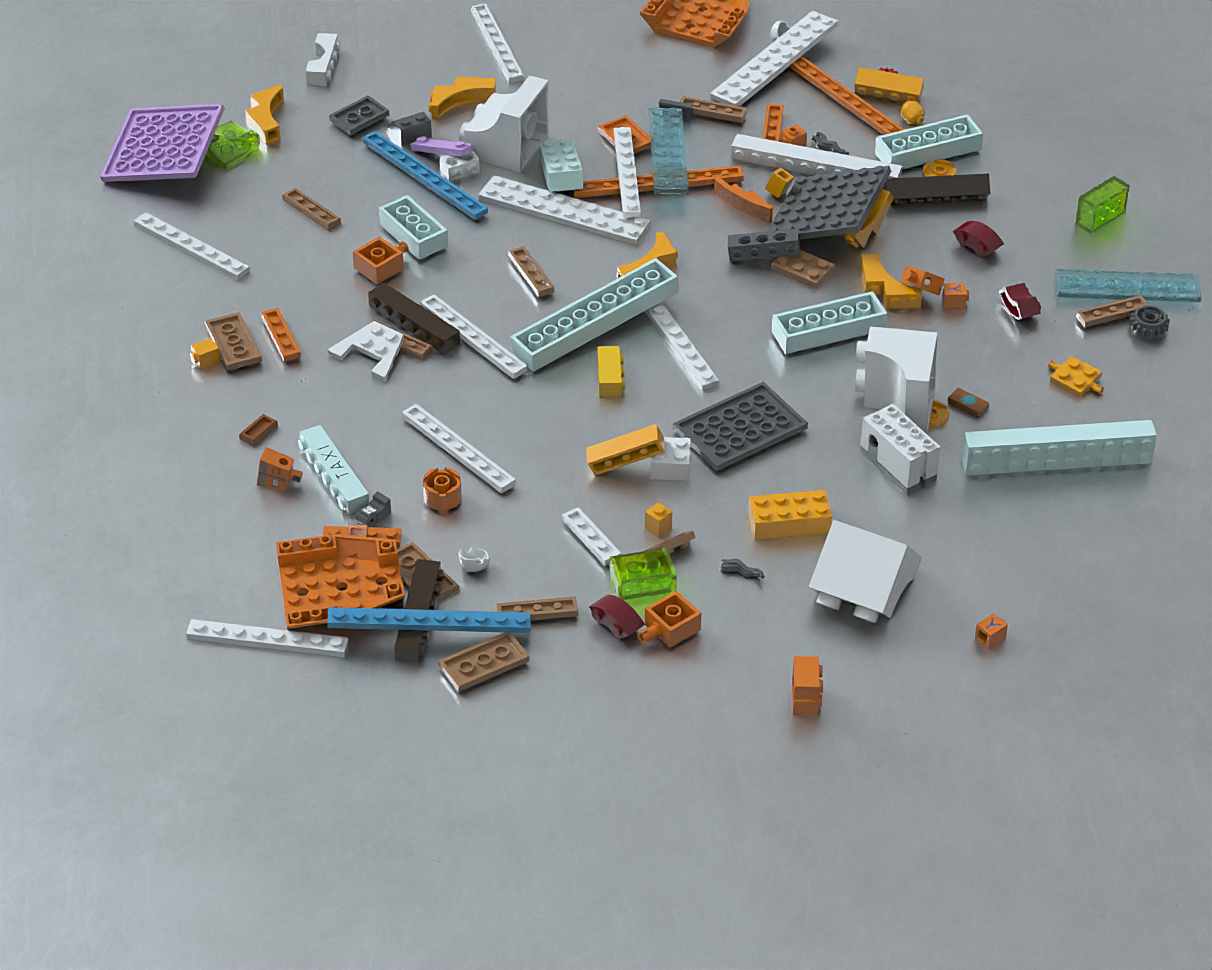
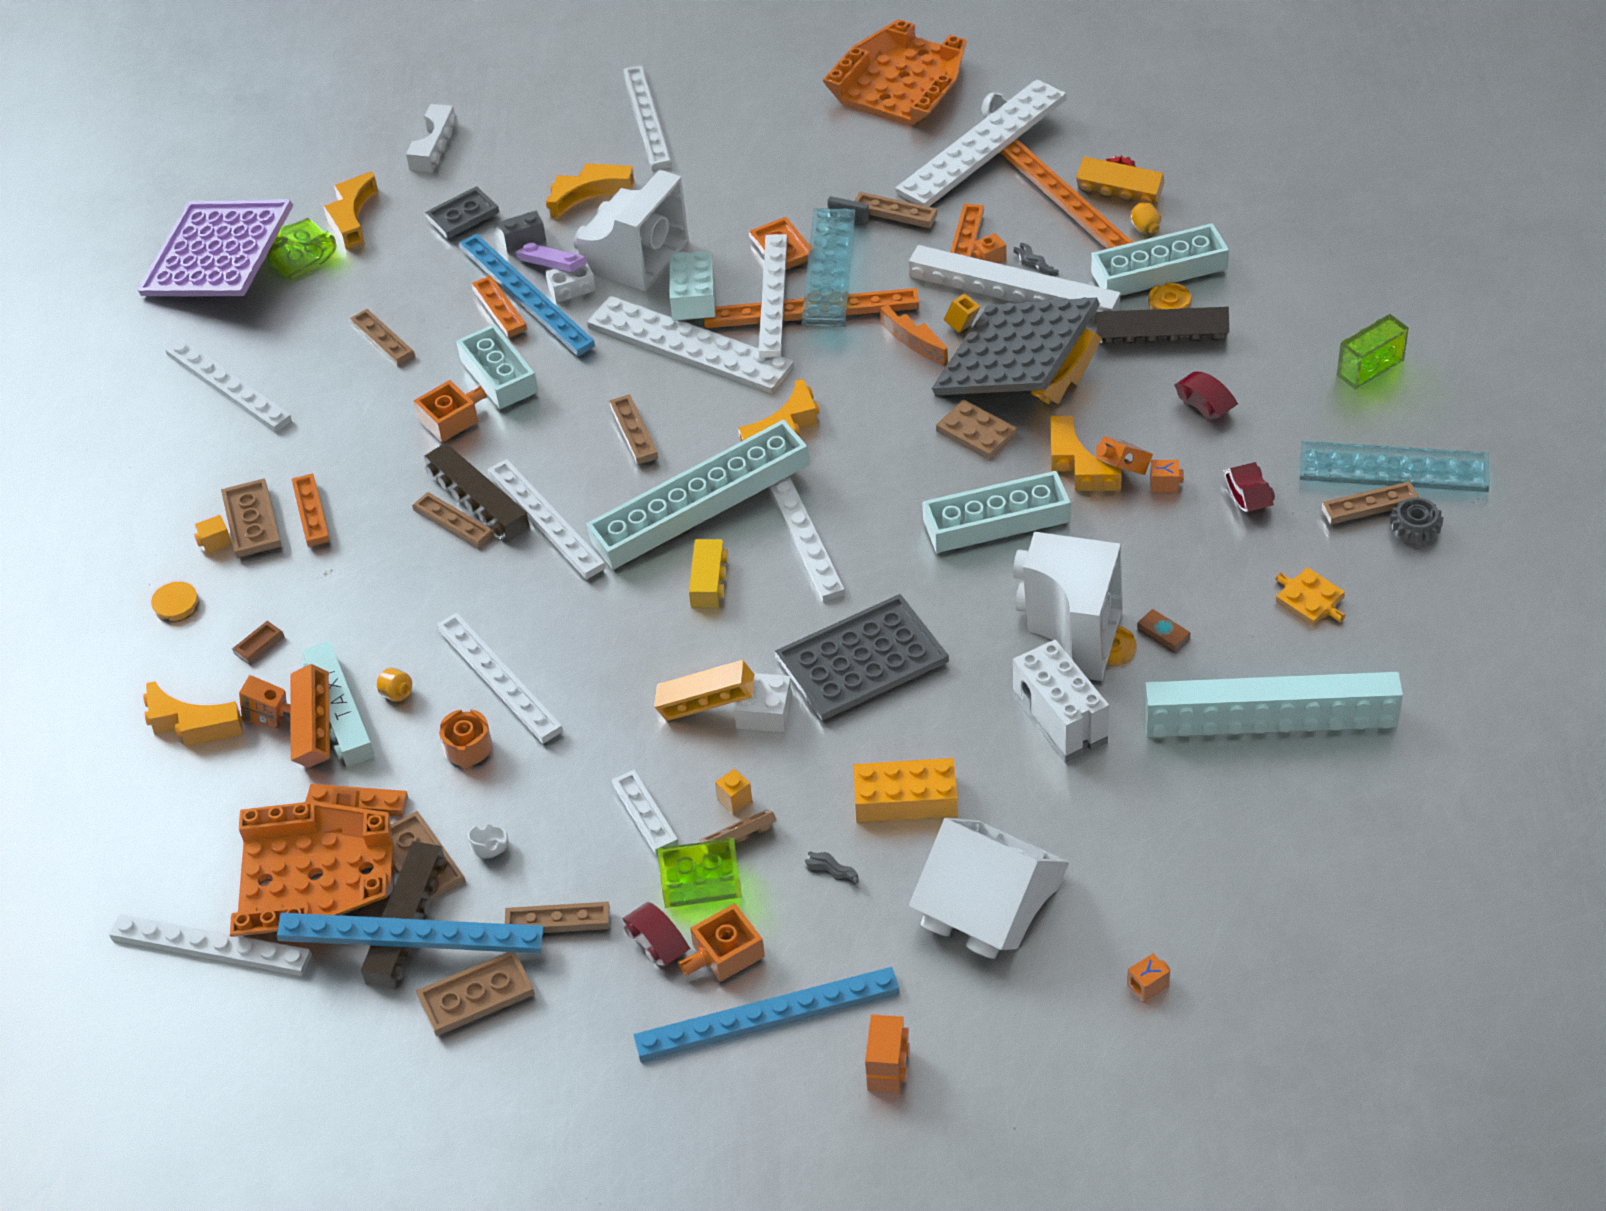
camera: 10 degrees right, 5 degrees up
white wing [328,321,404,382] -> none
dark grey leg [355,491,391,527] -> none
dark grey brick [727,228,800,262] -> none
none -> light orange arch [143,681,243,747]
none -> light orange tile [151,581,199,621]
none -> orange brick [290,664,330,768]
none -> light orange head [376,667,413,702]
none -> orange plate [472,275,527,338]
none -> dark azure plate [633,967,900,1062]

